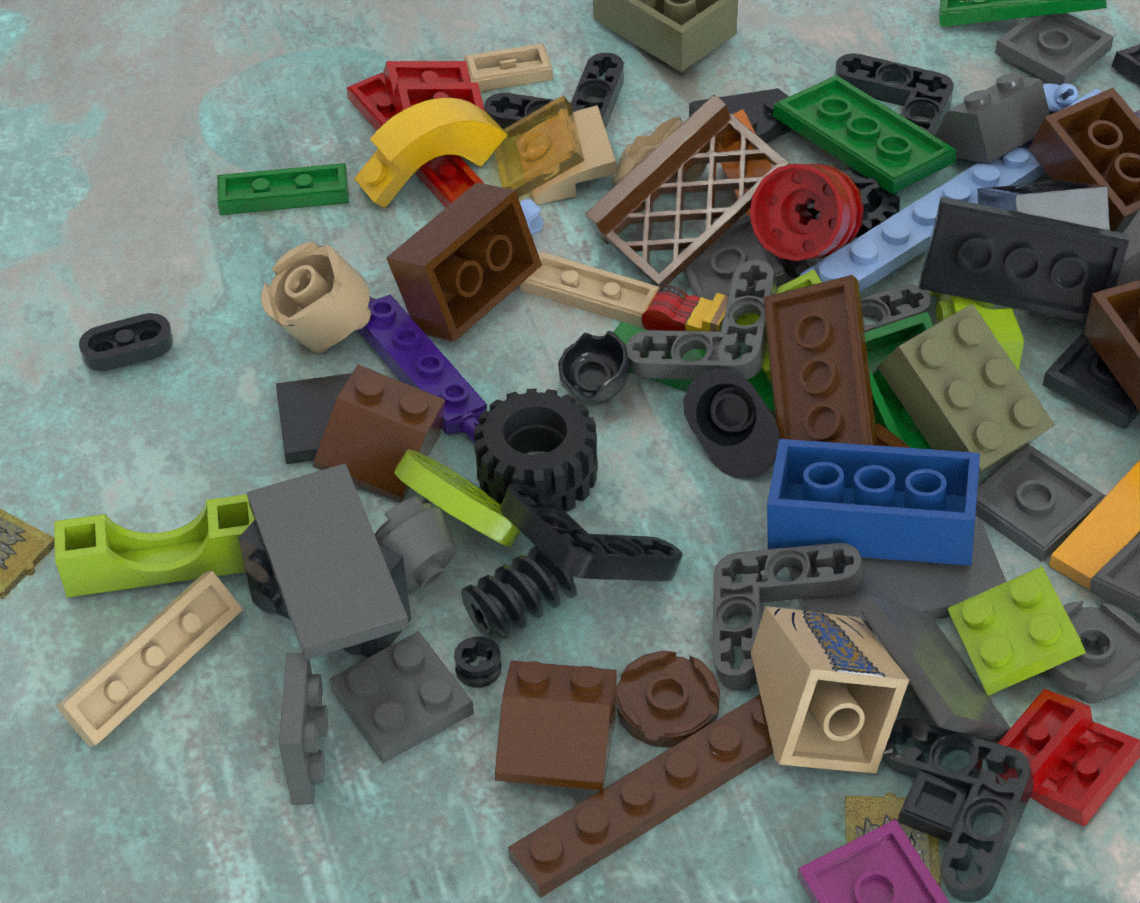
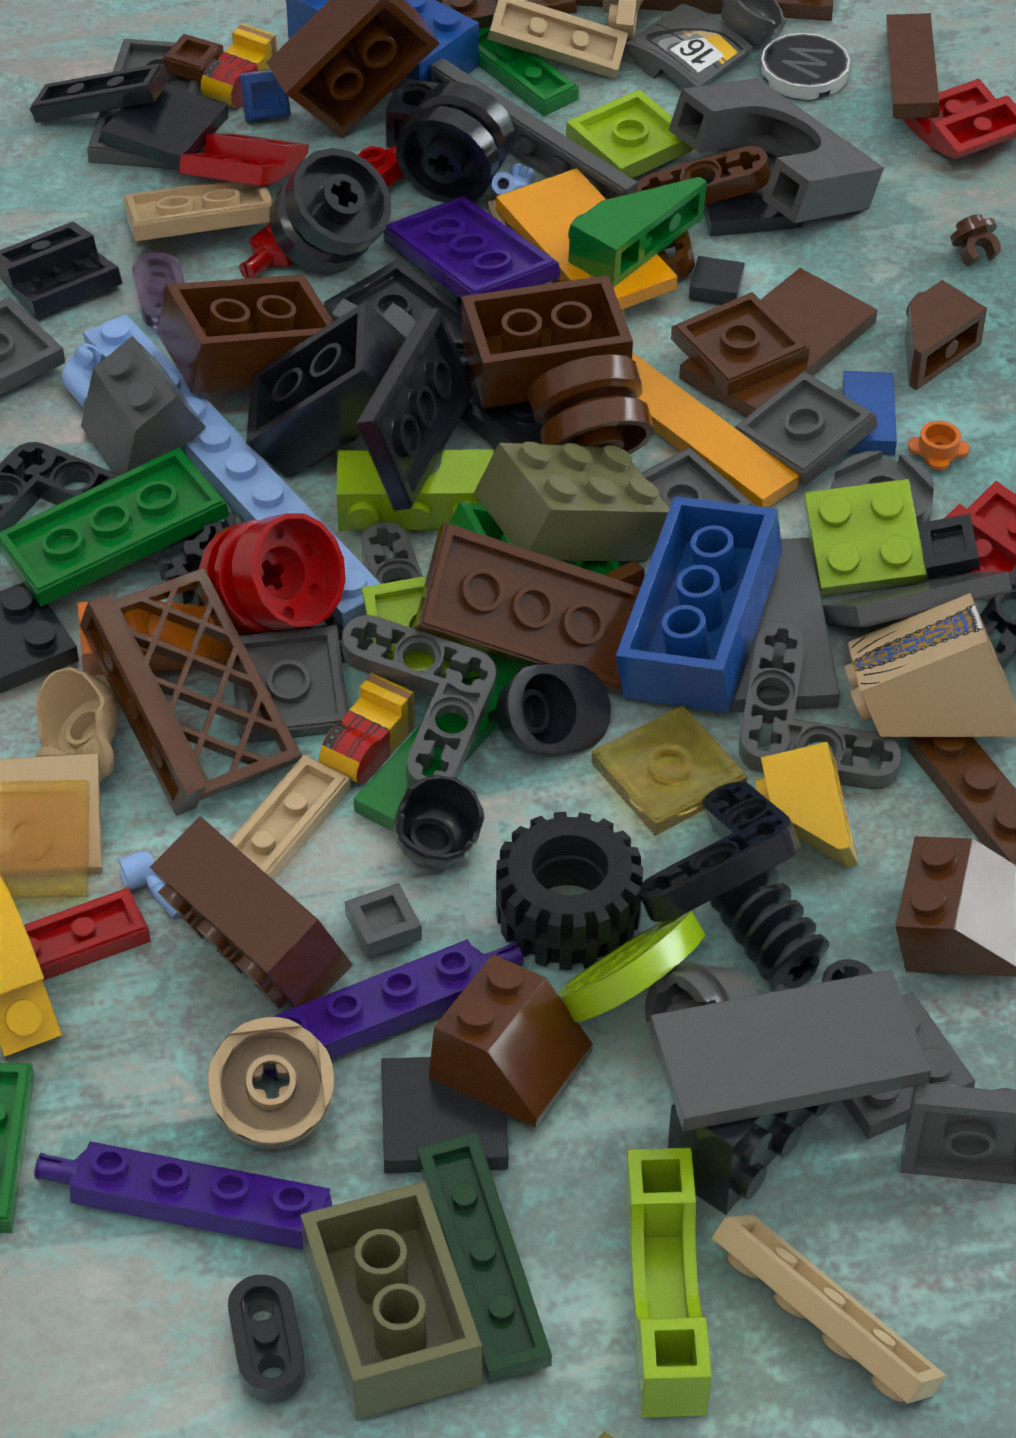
camera: 85 degrees left, 0 degrees up
reddish brown tile [616,651,720,748] -> none
none -> dark purple plate [34,1141,332,1249]
none -> olive brick [300,1181,482,1420]
none -> dark grey plate [345,883,422,958]
none -> dark green plate [417,1132,552,1384]
none -> reddish brown wheel [528,354,654,454]
none -> clear yellow tile [591,705,748,836]
none -> yellow slope [755,742,858,868]
none -> black plate [918,513,980,579]

